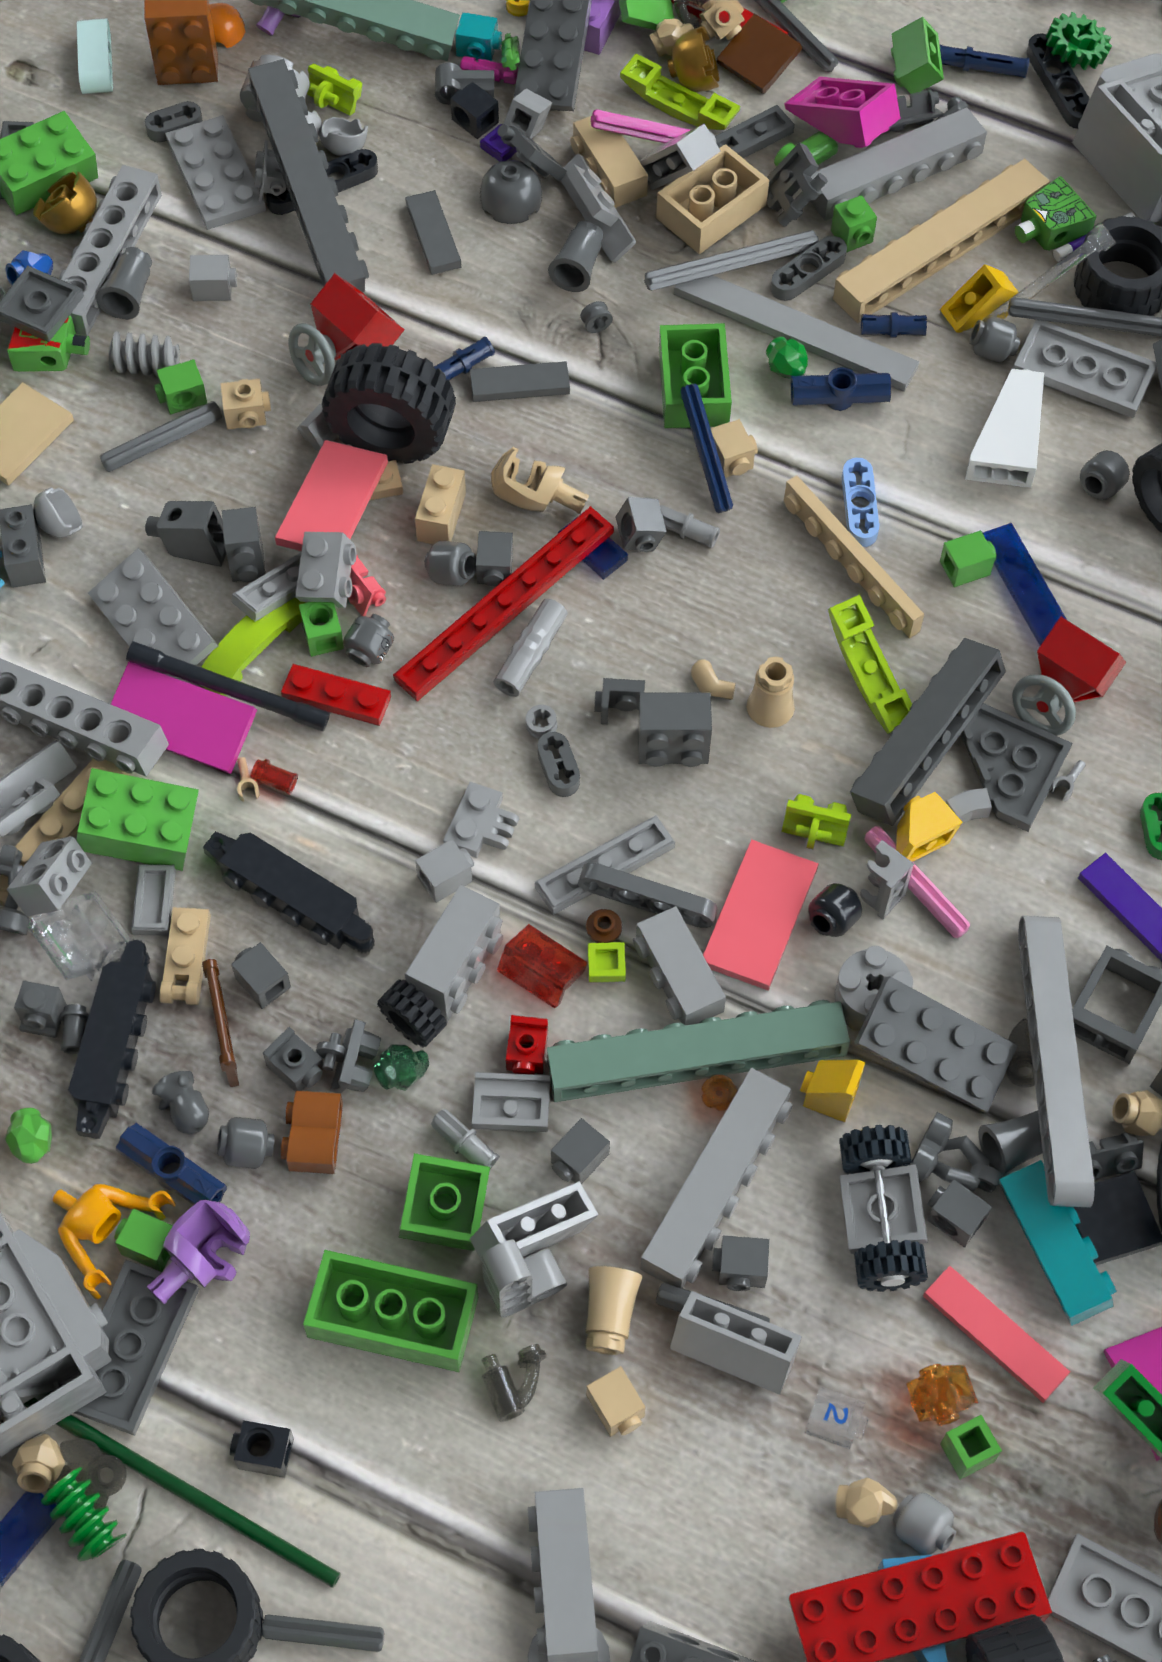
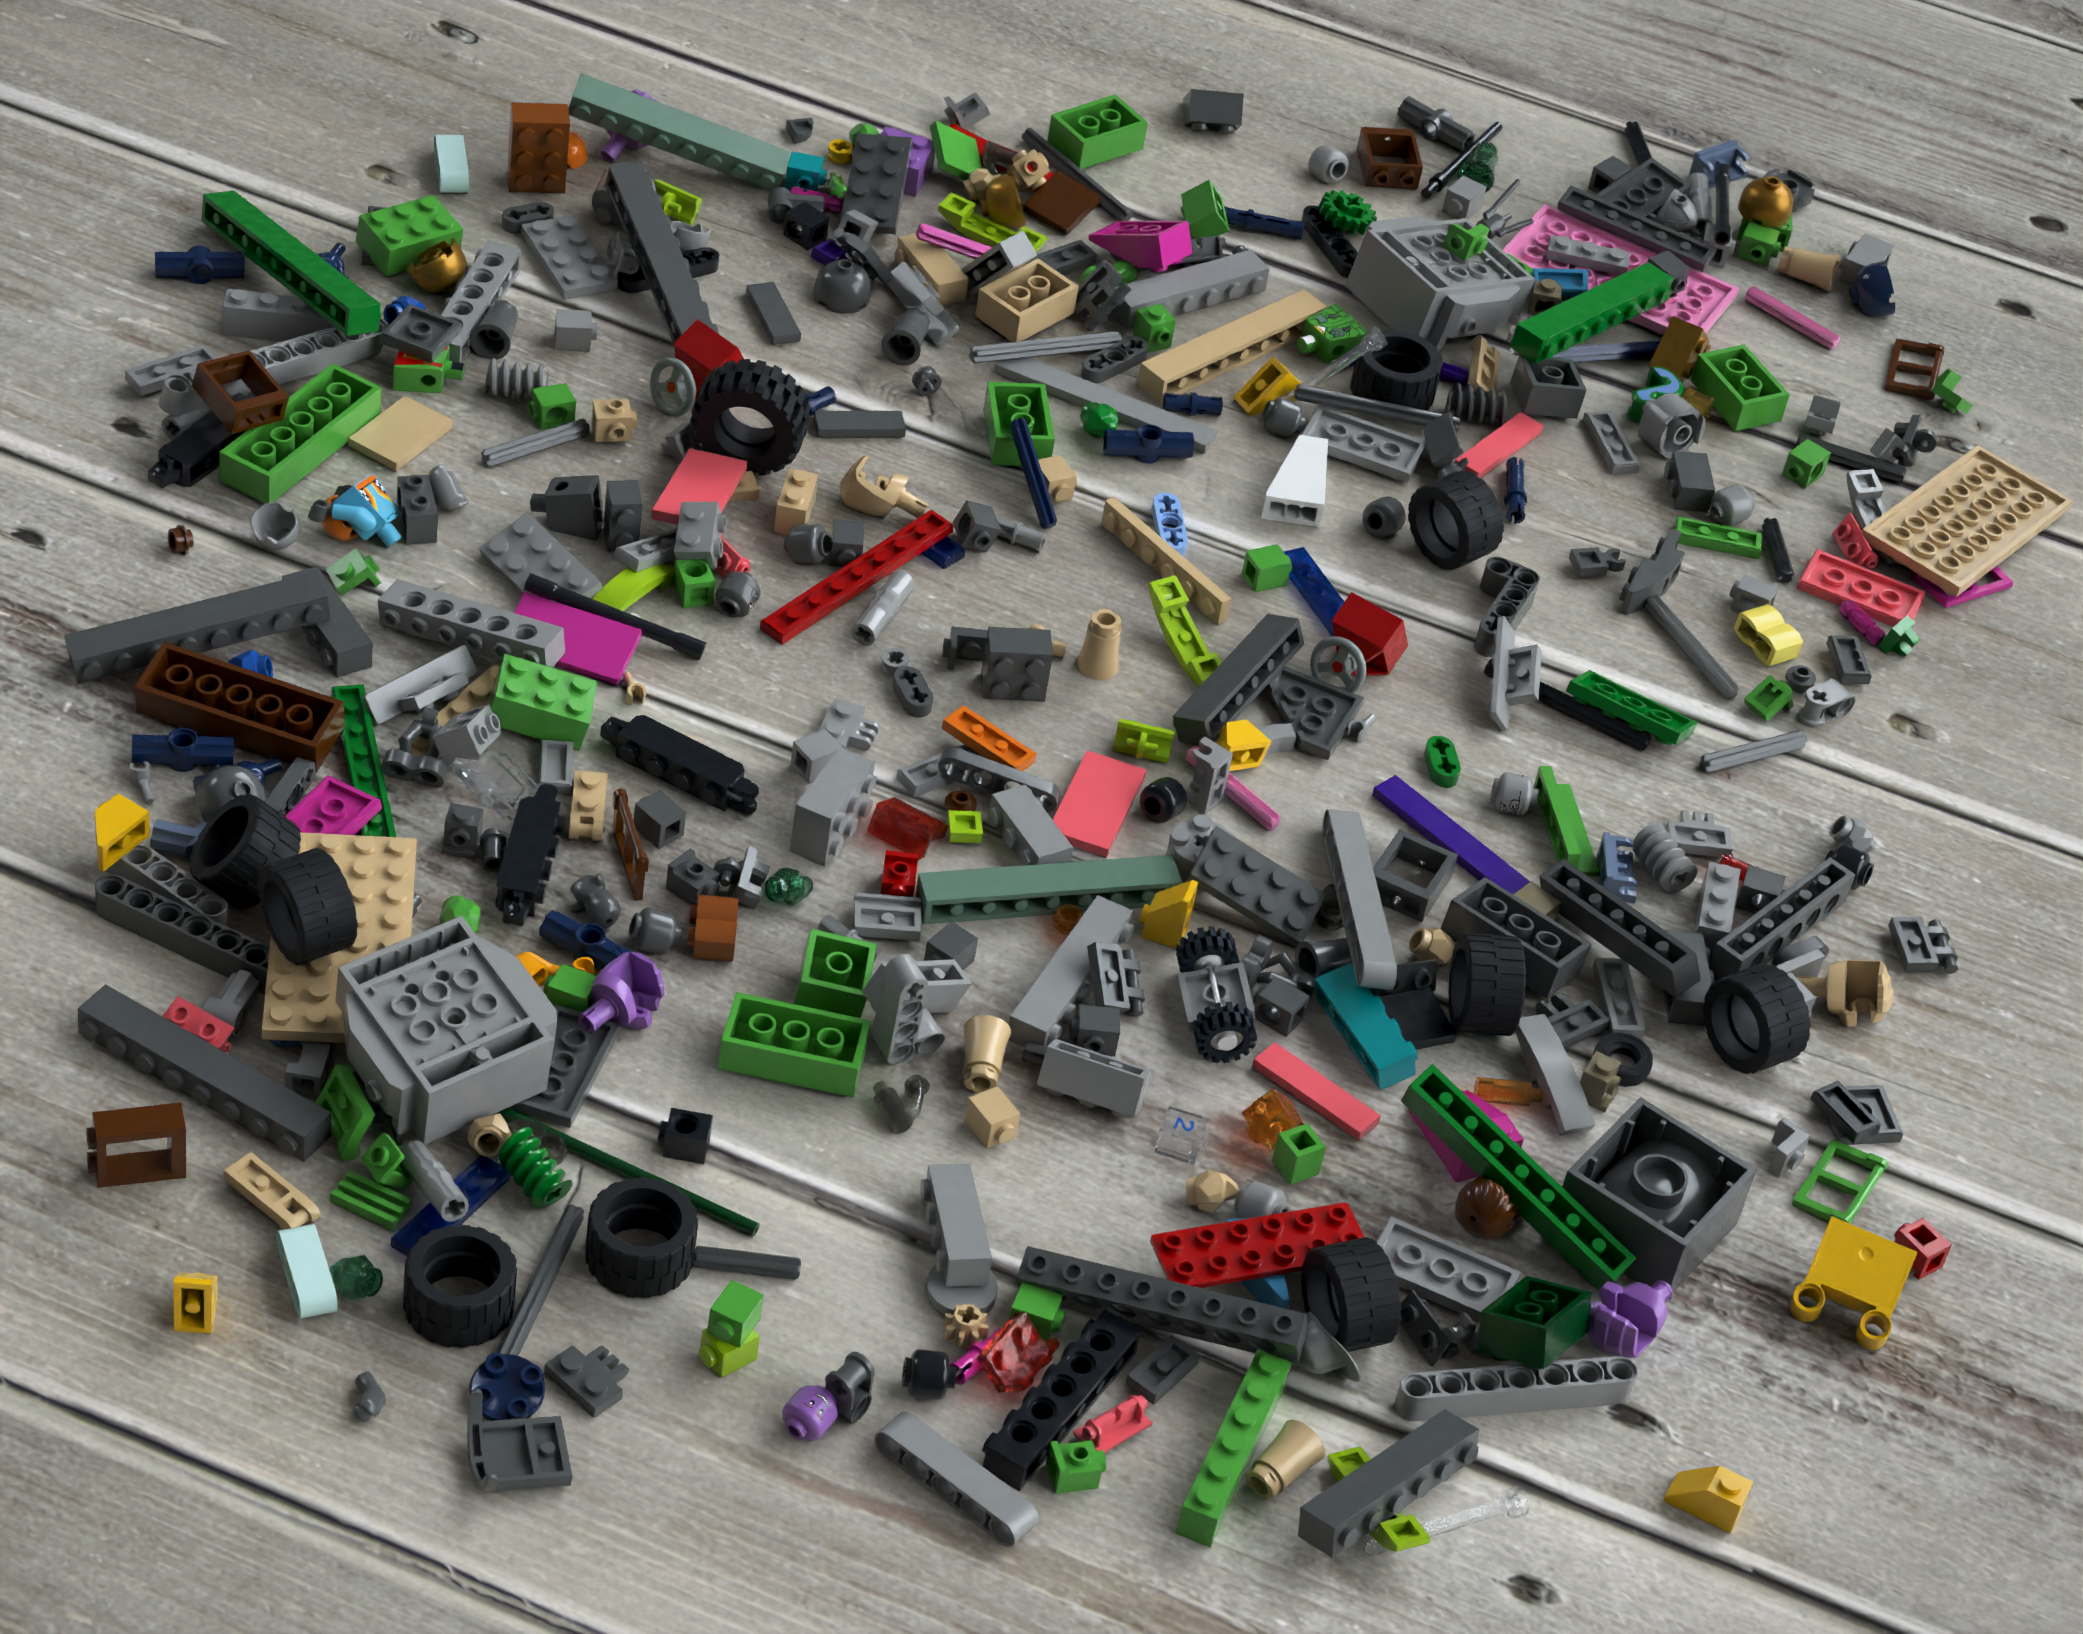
camera: 10 degrees left, 20 degrees down
clear red pin [250,759,298,795] -> none
red plate [281,664,391,726] -> none
black tyre [377,979,447,1048] -> none
none -> orange plate [942,705,1036,771]
none -> dark grey plate [1087,942,1145,1016]

